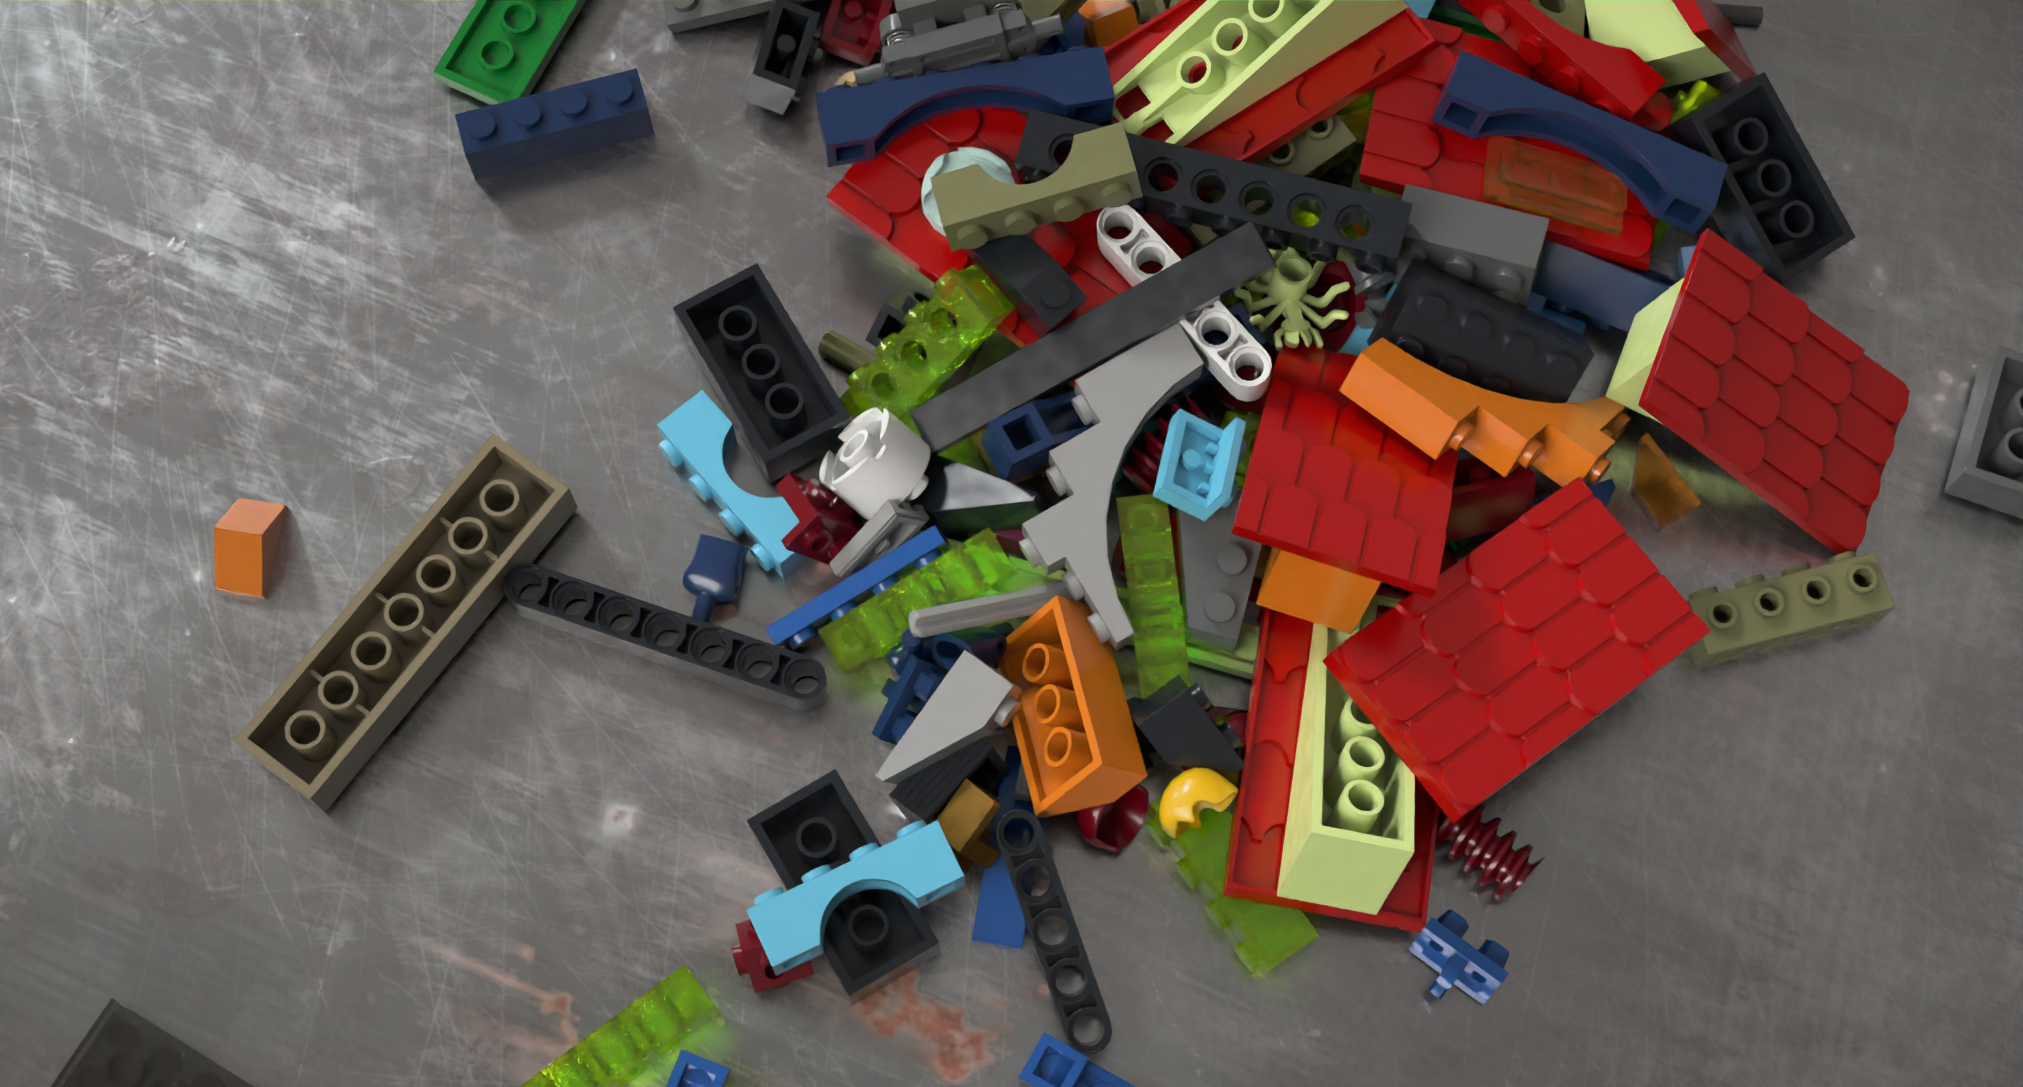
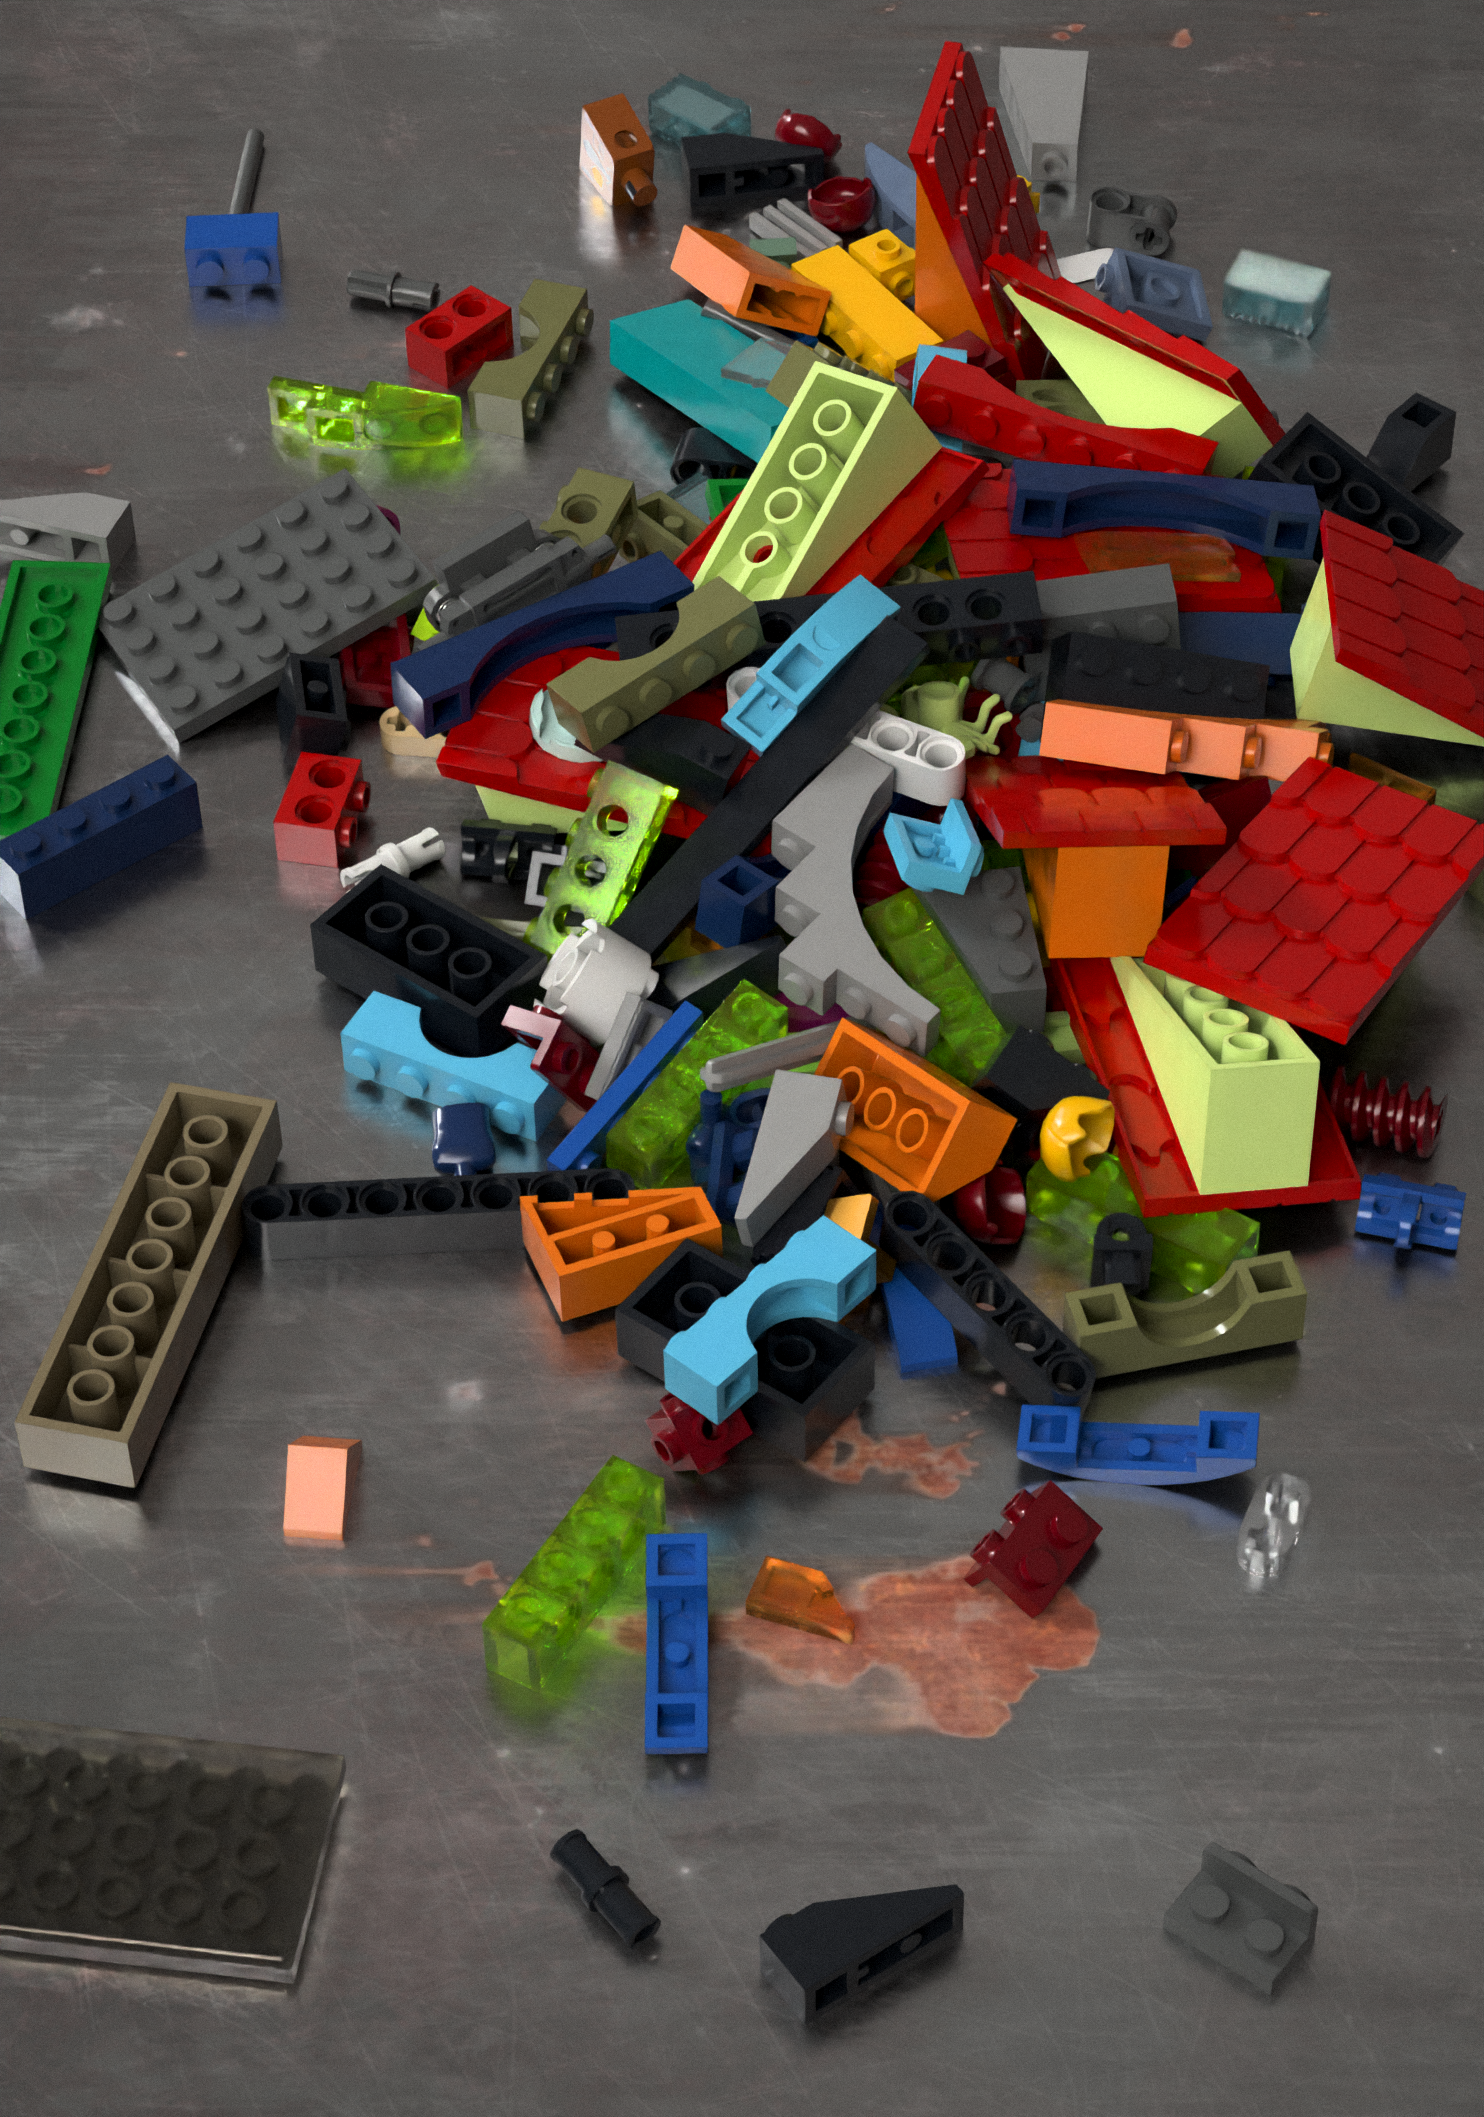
camera: 20 degrees left, 25 degrees down
none -> red brick [273,752,371,868]
none -> slope [283,1436,363,1541]
none -> white pin [340,827,445,893]
none -> black hips [460,818,557,884]
none -> orange wedge [519,1187,723,1322]
none -> medium azure slope [721,574,901,757]
none -> olive arch [1063,1250,1307,1378]
none -> black hips [1090,1212,1153,1299]
none -> black slope [1367,392,1456,492]

